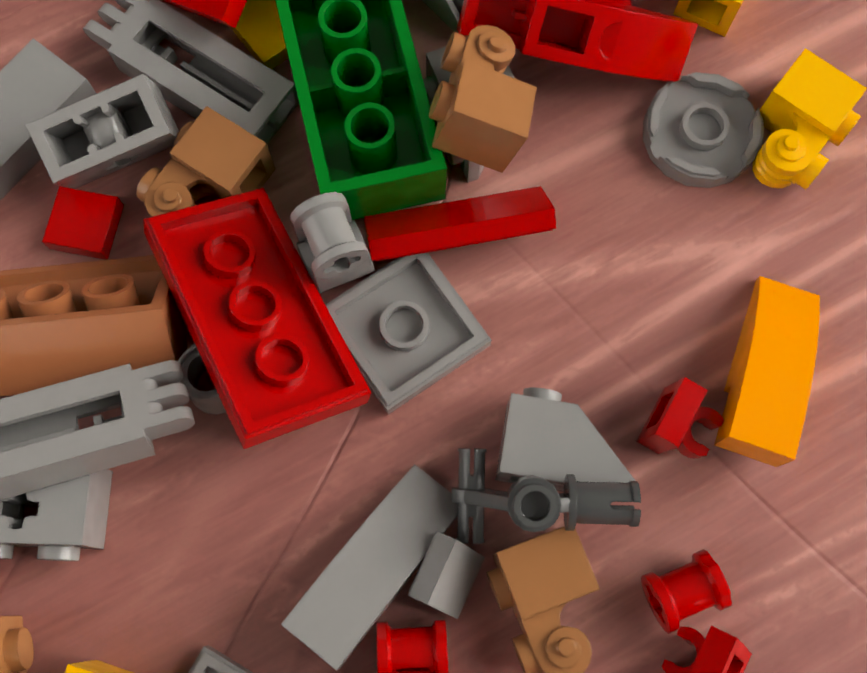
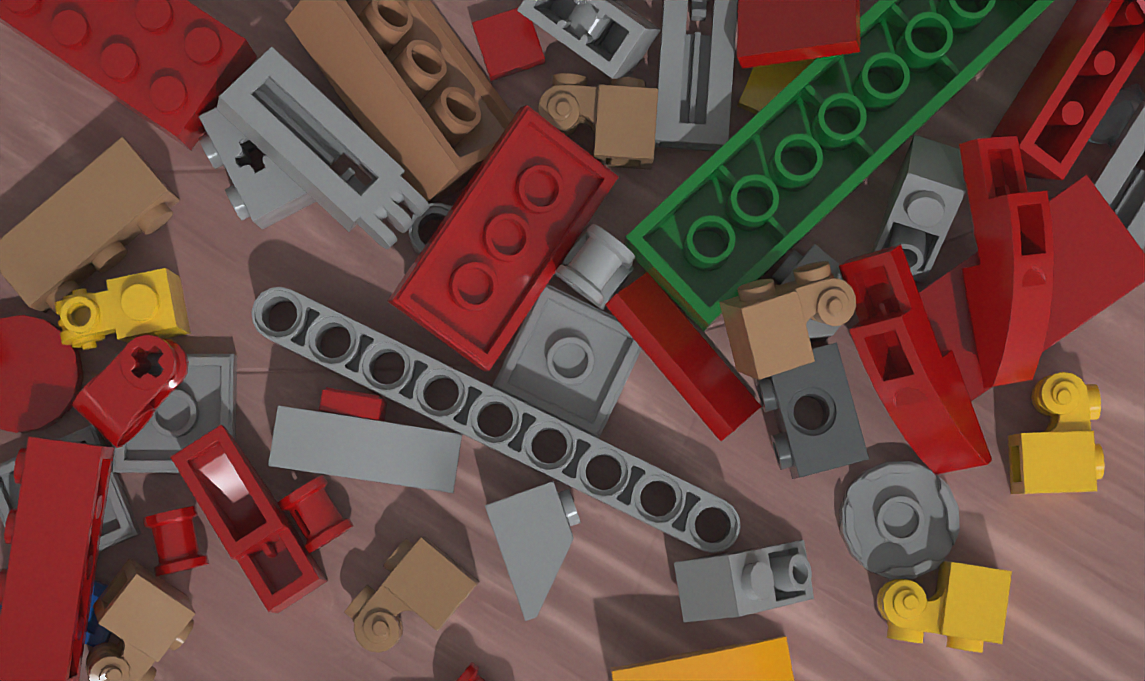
camera: 60 degrees right, 10 degrees up
light grey tile [408,531,485,619] -> none
dark grey pin [451,448,641,544] -> none
red tile [636,377,724,459] -> none
none -> light grey beam [251,287,741,553]
none -> red tile [319,387,387,422]
none -> light grey slope [674,540,814,623]
none -> dark grey brick [755,343,869,479]

